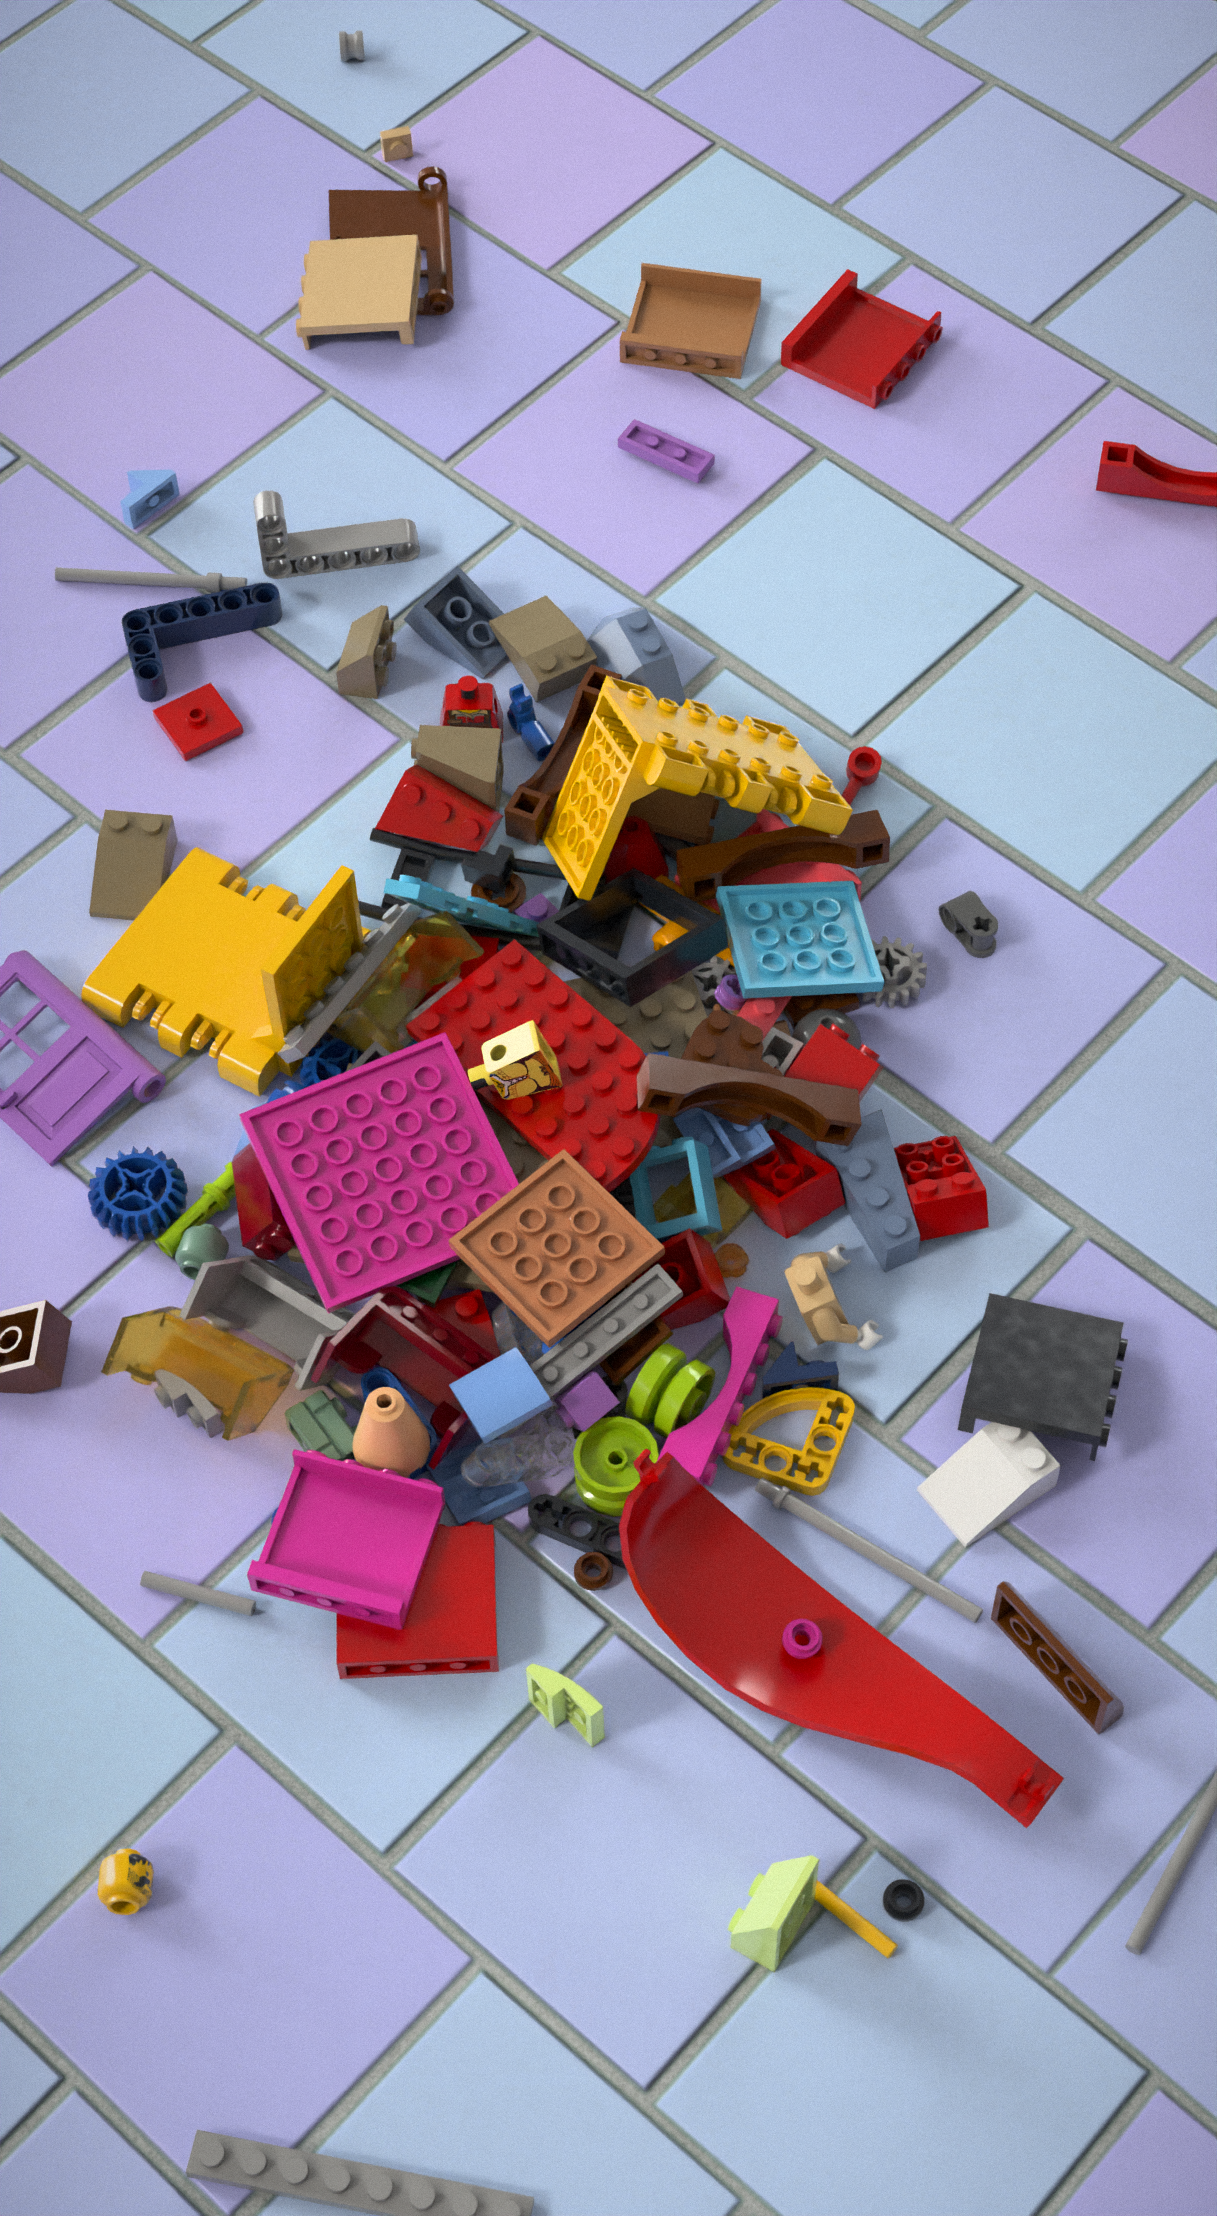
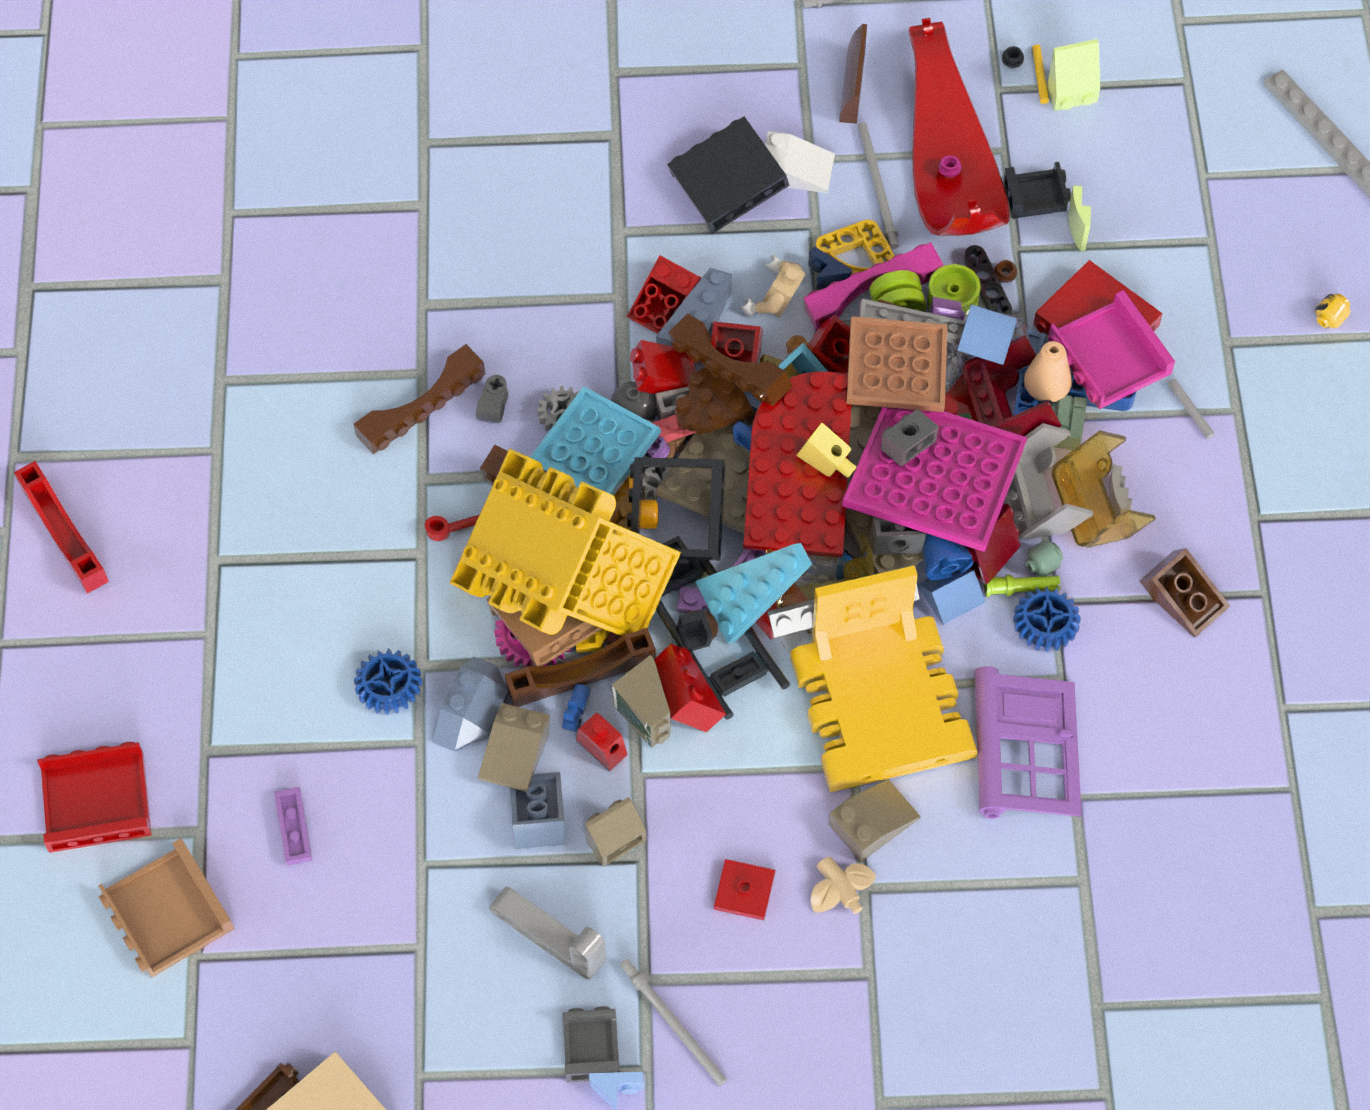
camera: 135 degrees left, 5 degrees up
dark blue beam [122,582,282,702] -> none
none -> reddish brown arch [353,344,485,455]
none -> blue gear [354,648,422,715]
none -> dark grey panel [562,1006,620,1082]
none -> tan plant [811,857,876,914]
none -> dark grey brick [880,409,939,467]
none -> black panel [1003,162,1071,219]

